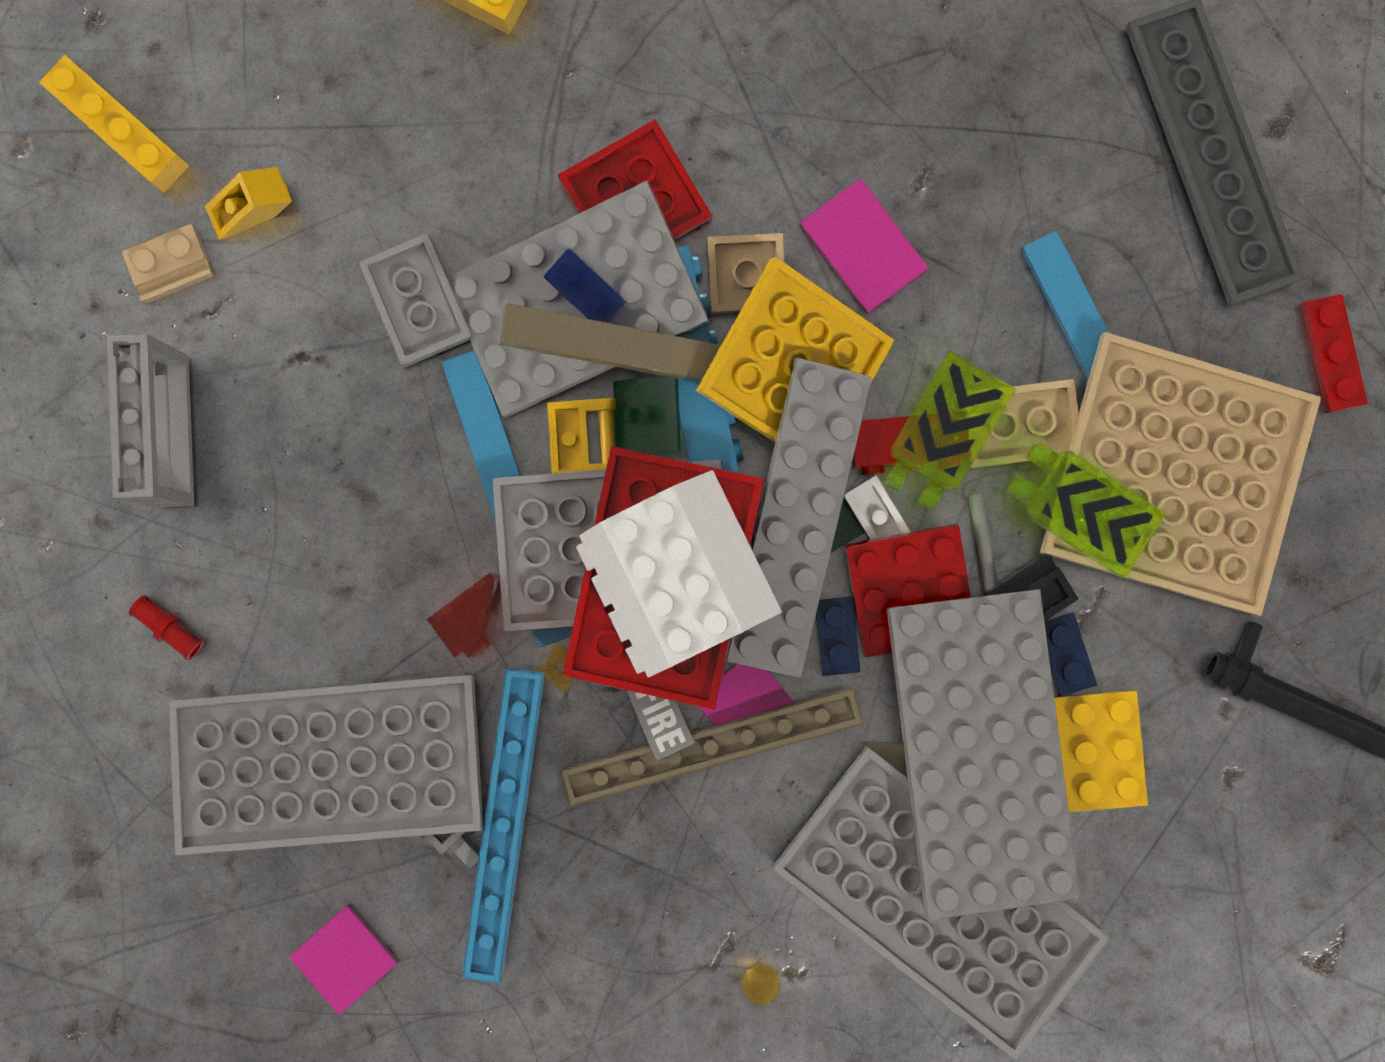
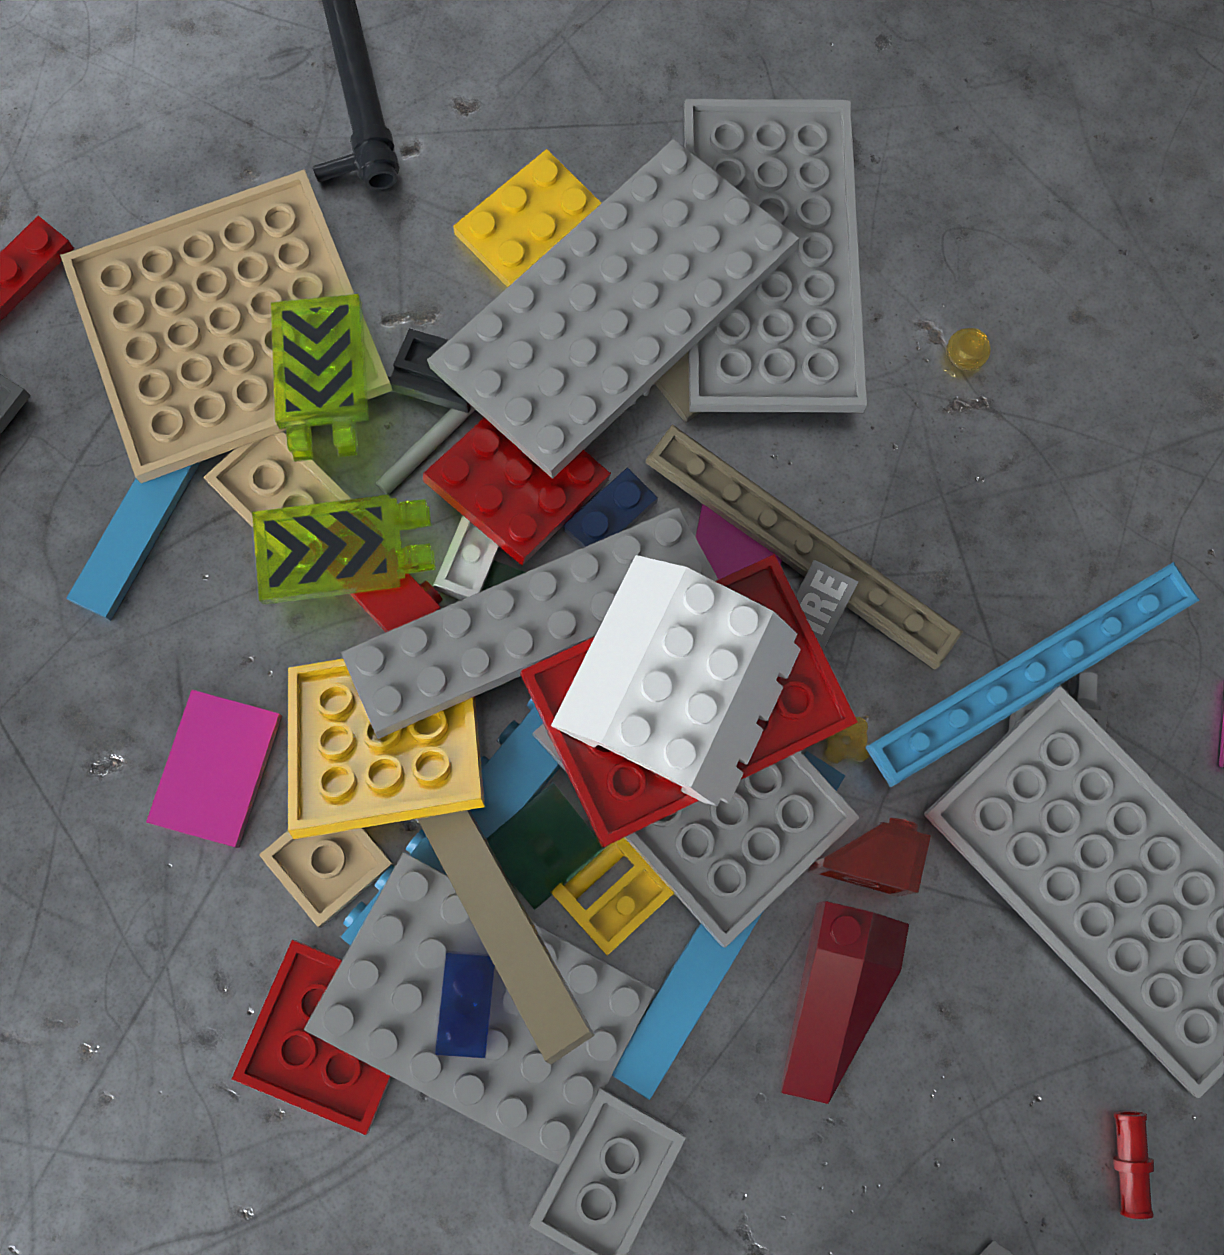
camera: 135 degrees left, 10 degrees down
dark blue plate [1045,612,1097,697] -> none
none -> dark red wedge [780,901,909,1104]

